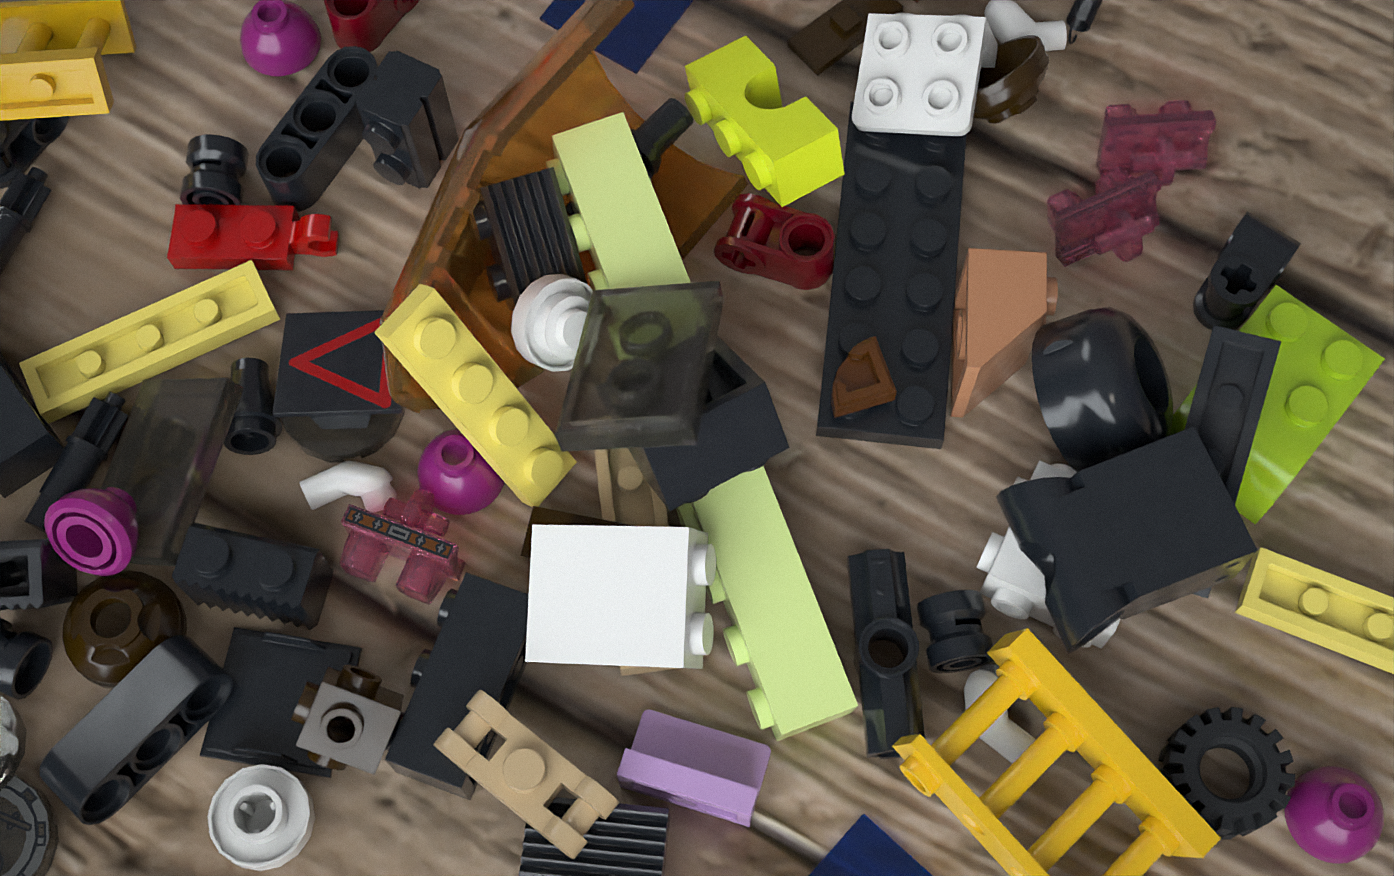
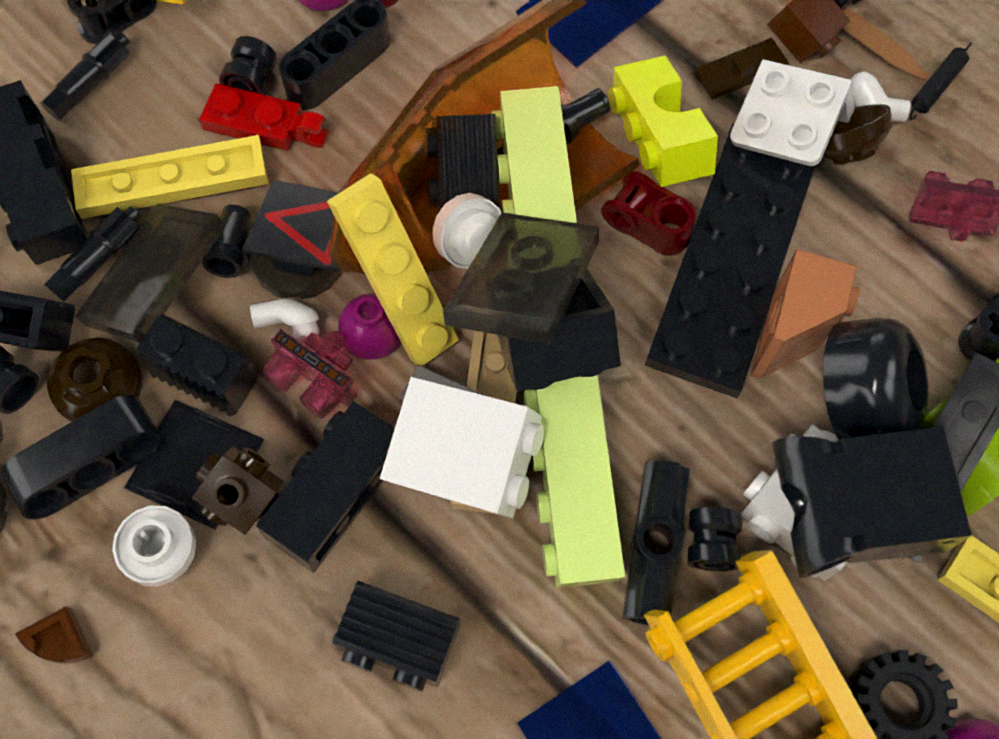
camera: 10 degrees right, 0 degrees up
magenta brick [44,487,139,576] -> none
black brick [355,50,459,189] -> none
tan plate [434,689,619,860] -> none
lavender panel [617,709,771,827] -> none
reddish brown tile [831,336,897,418] -> none
white arm [964,664,1036,763] -> none
clear pink hips [1047,166,1162,267] -> none

